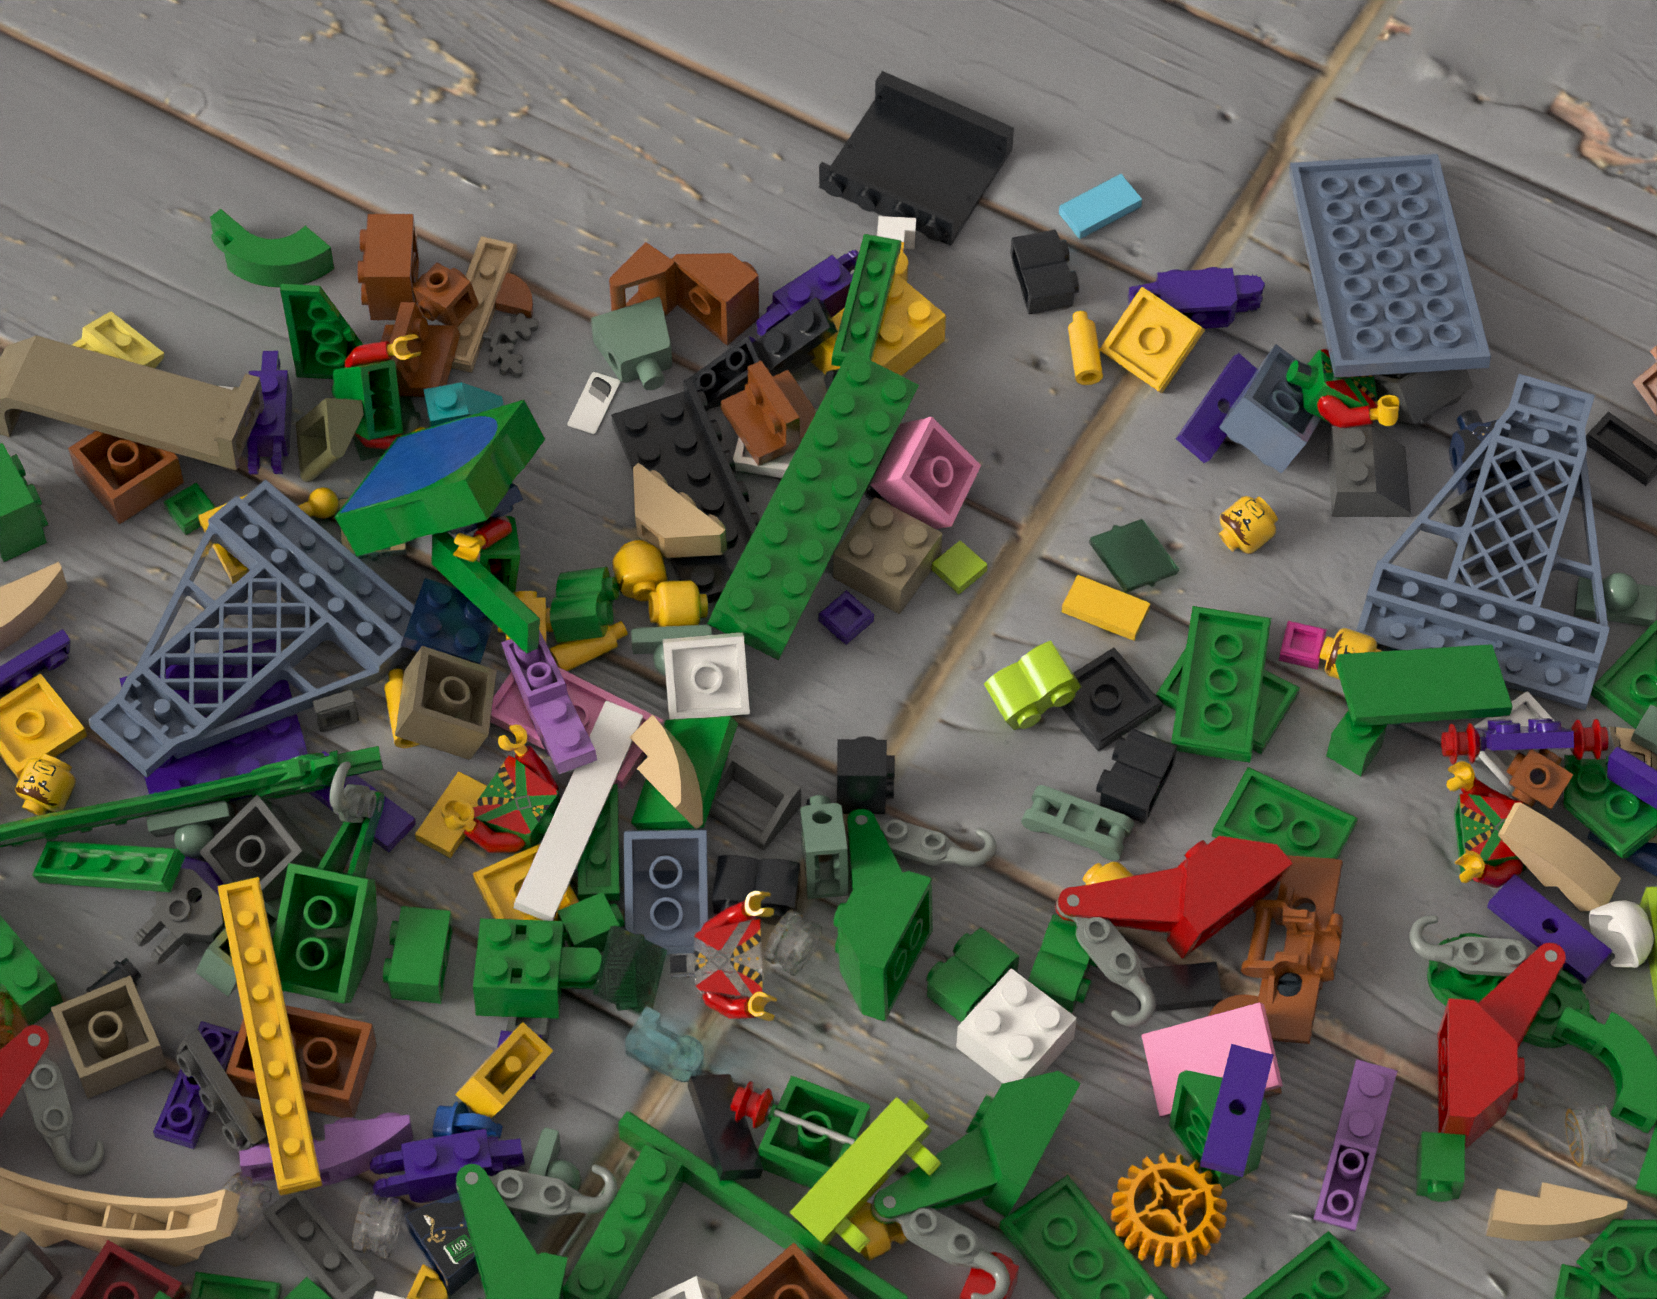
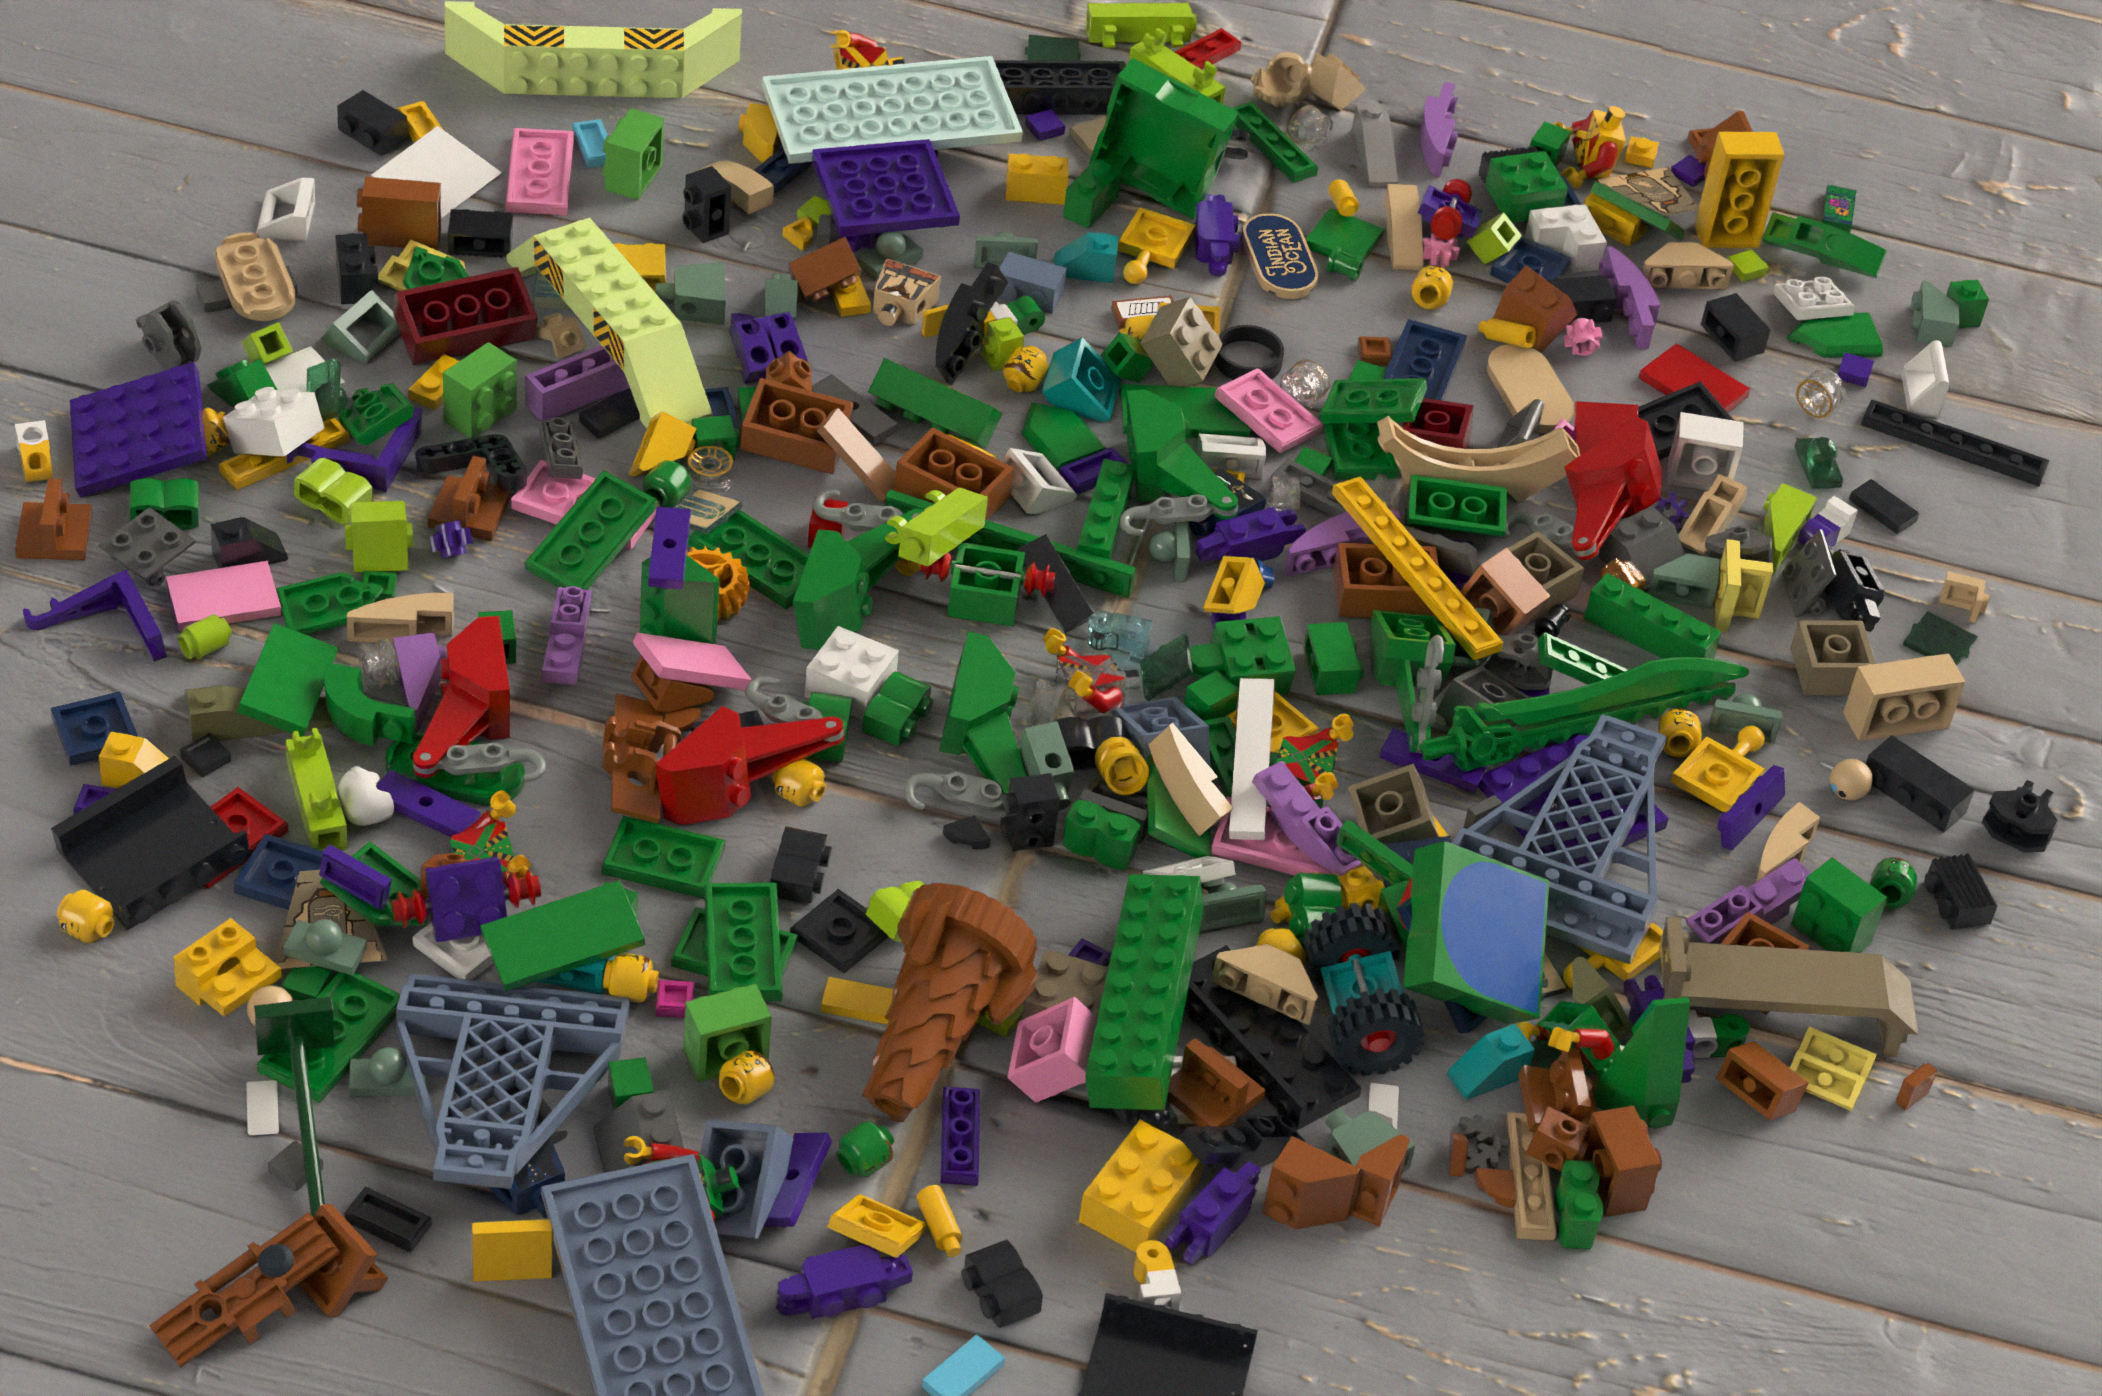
camera: 160 degrees right, 15 degrees down
green arch [210,209,335,287] -> none
yellow plate [415,771,487,858] -> none
yellow head [648,581,708,627] -> none
green tile [832,234,901,367] -> none
sand green plate [1021,785,1134,861] -> none
clear green piece [1089,519,1179,593] -> none
tan slope [1498,803,1621,912] -> none
none -> medium lavender slope [393,633,446,732]
none -> yellow tile [472,1219,552,1282]
none -> green brick [608,1057,654,1111]
none -> bright green brick [683,984,772,1083]
none -> green head [836,1121,894,1178]
none -> dark orange cone [862,883,1038,1122]
none -> dark purple tile [940,1087,980,1186]
none -> black tile [943,815,991,850]
none -> green brick [1062,800,1140,870]
none -> yellow wheel [1095,737,1149,795]
none -> black plate [1304,903,1425,1076]
none -> green slope [1404,475,1507,538]
none -> dark orange tile [1448,1133,1469,1177]
none -> nougat brick [1460,547,1550,635]
none -> green brick [1554,1160,1603,1249]
none -> medium lavender slope [1686,858,1811,944]
none -> dark orange brick [1716,1041,1809,1121]
none -> dark orange tile [1896,1063,1937,1111]

